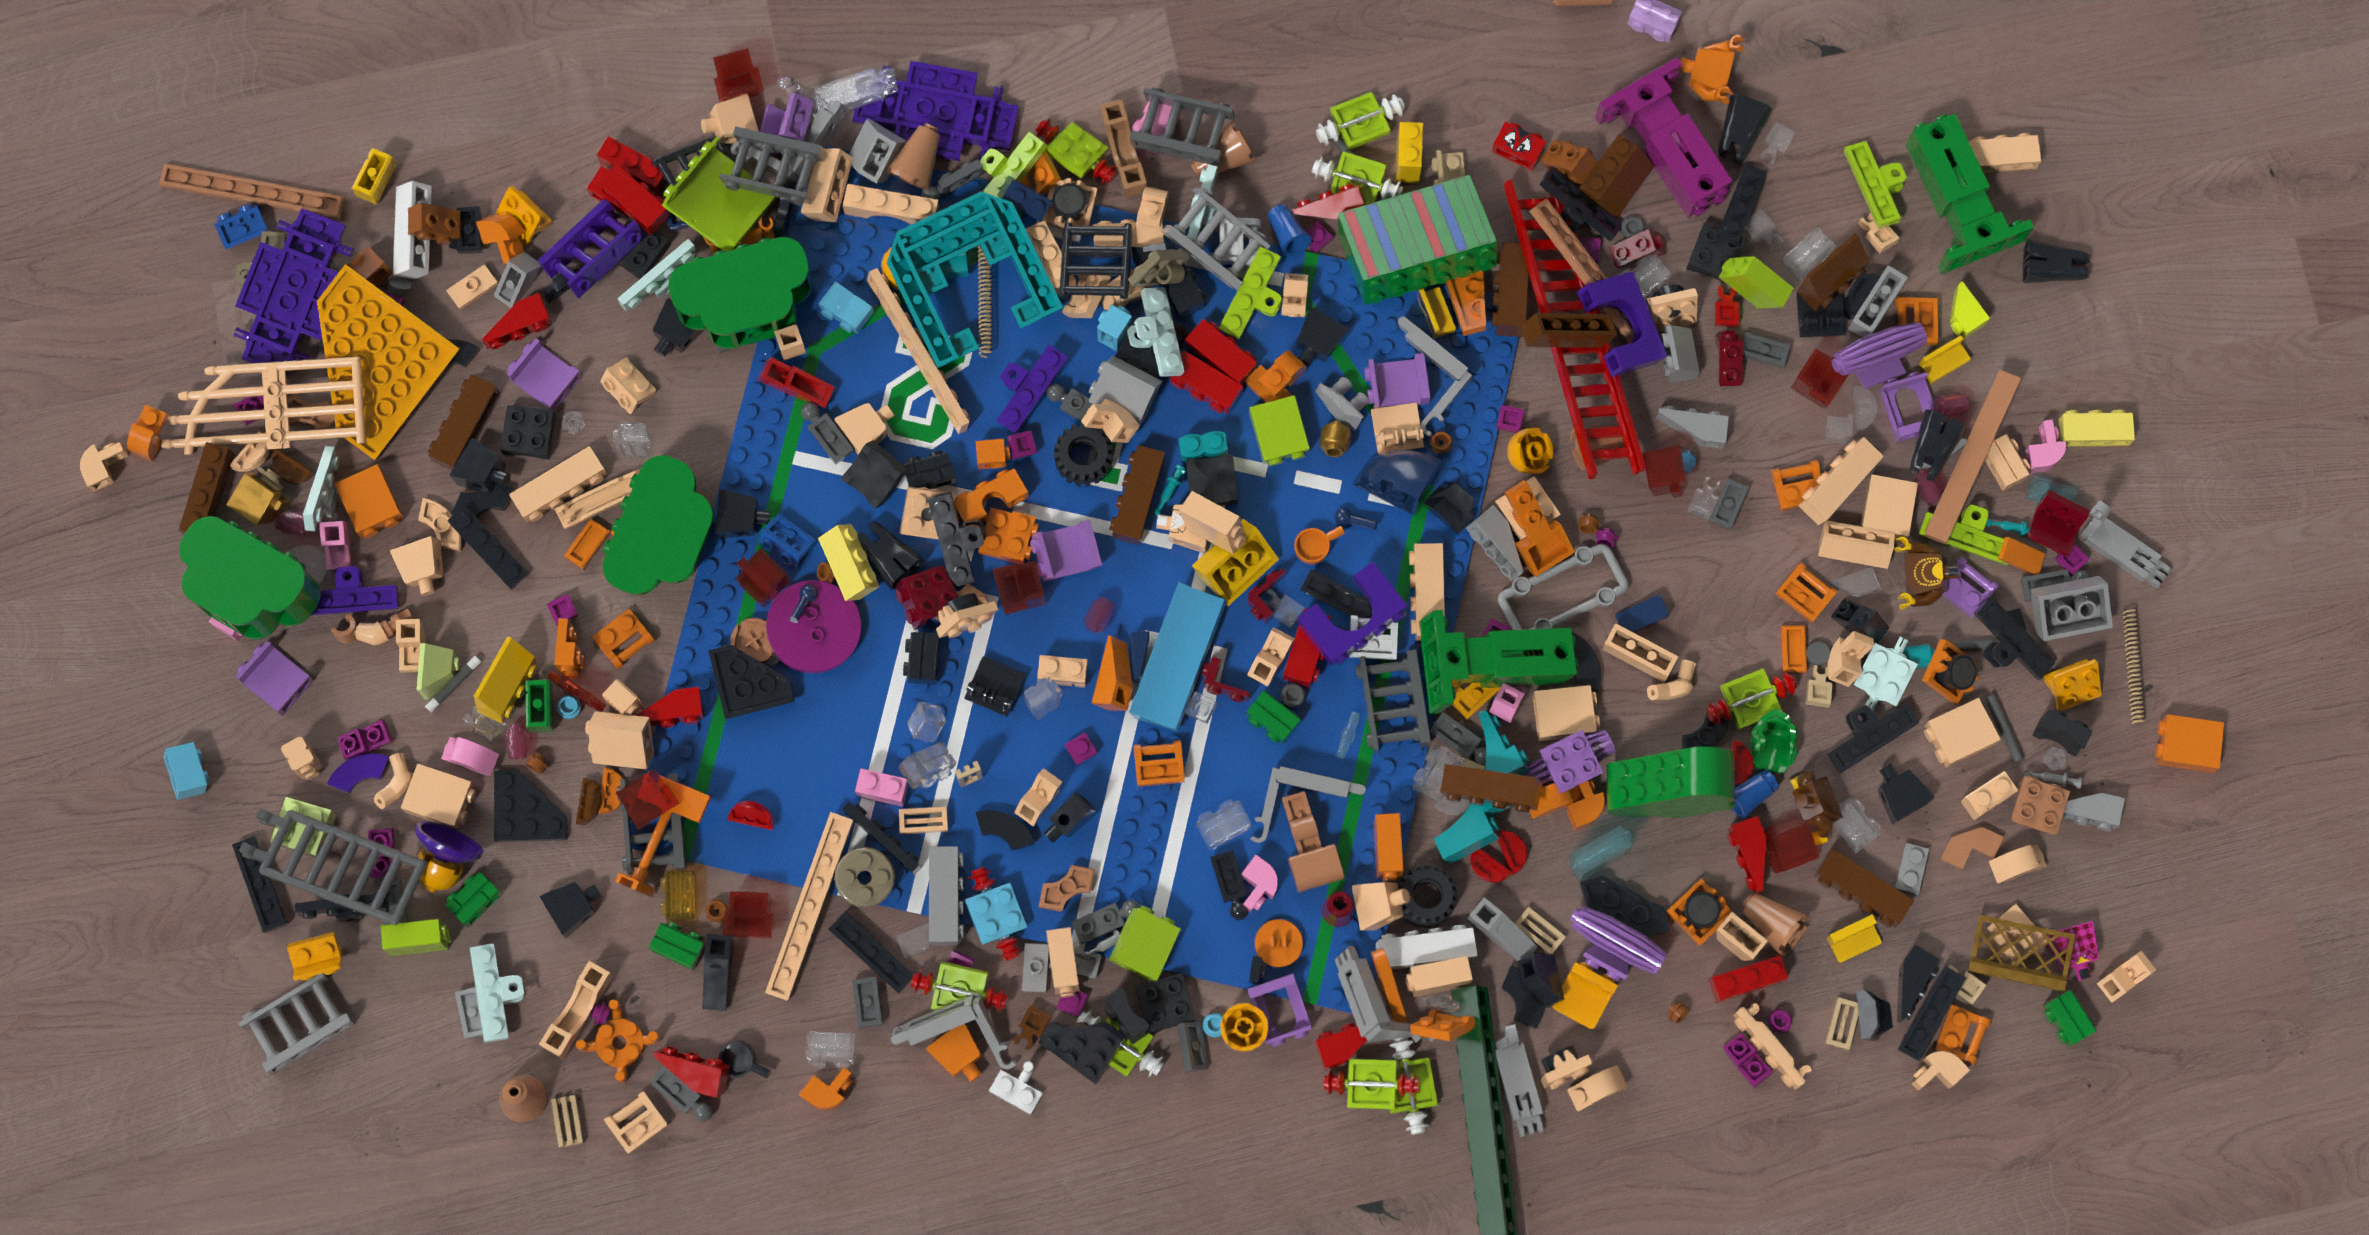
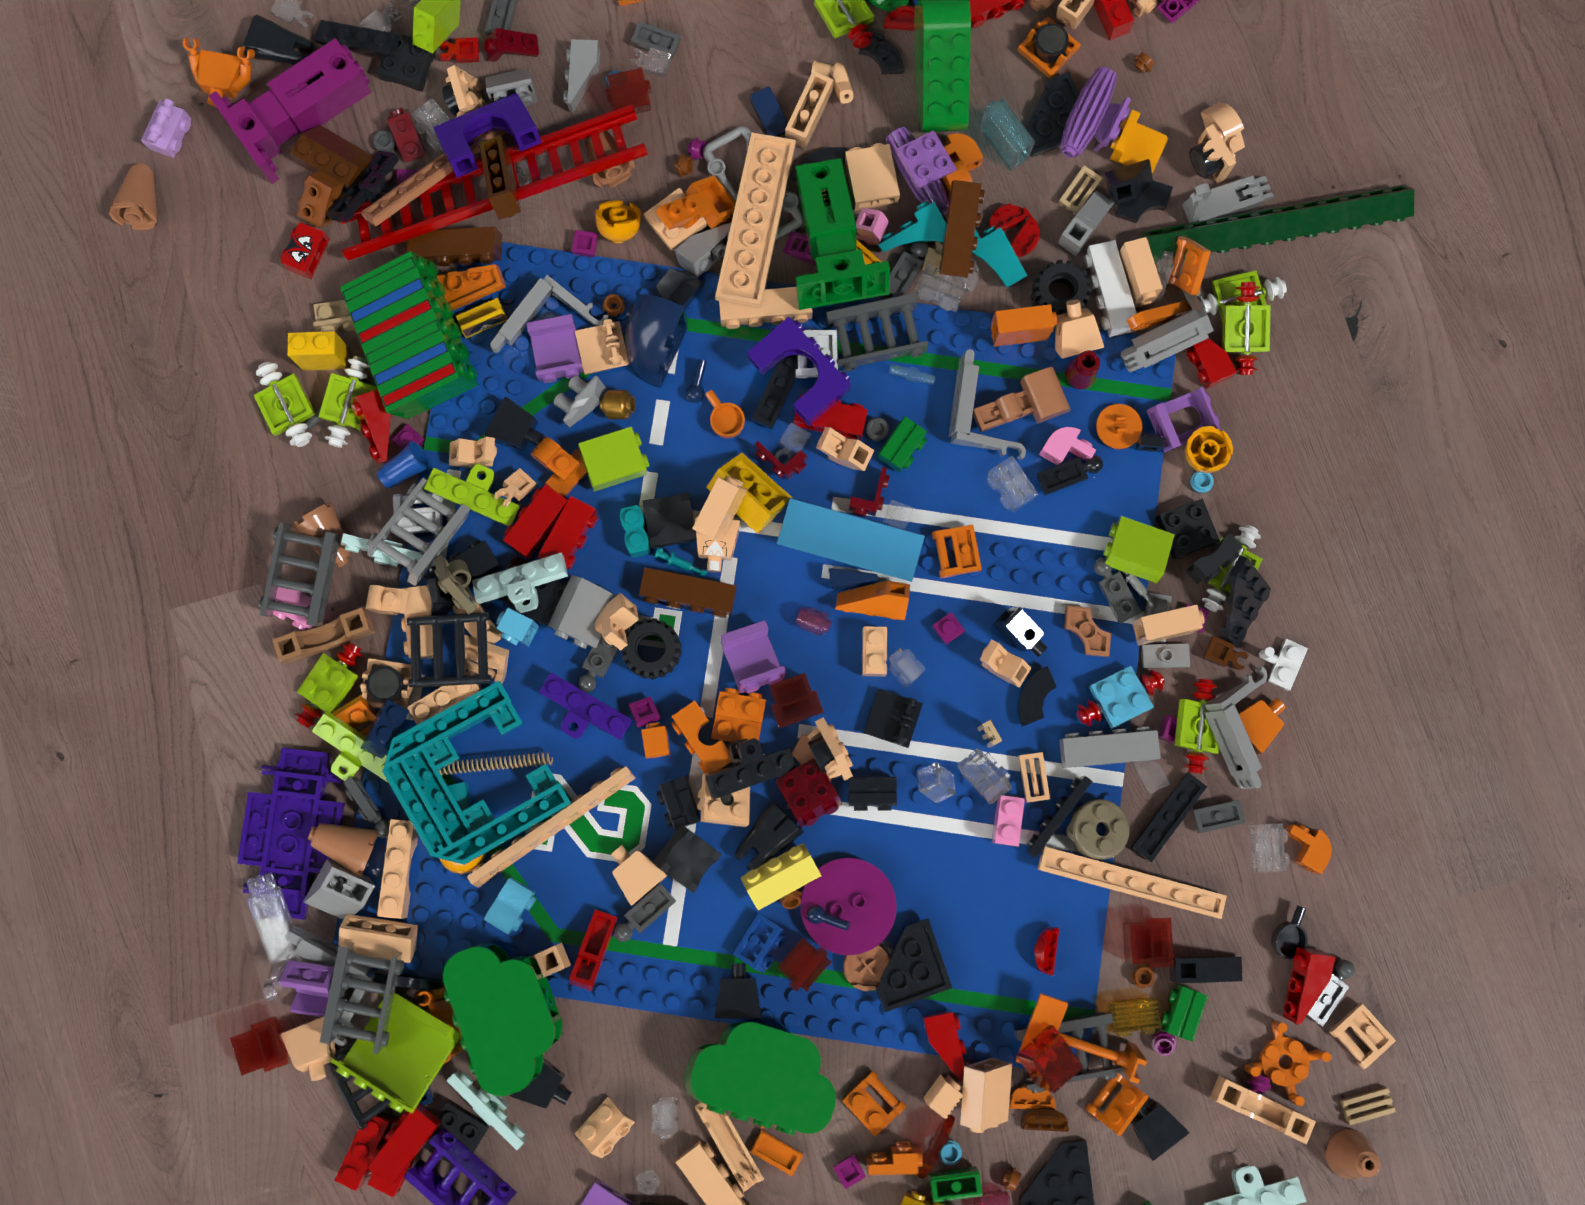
camera: 95 degrees left, 5 degrees up
dark grey plate [1177,1022,1209,1072] -> none
none -> light nougat plate [494,468,537,507]
none -> light nougat plate [715,133,796,308]
none -> orange plate [1085,1073,1149,1136]
none -> magenta plate [1152,1032,1177,1056]

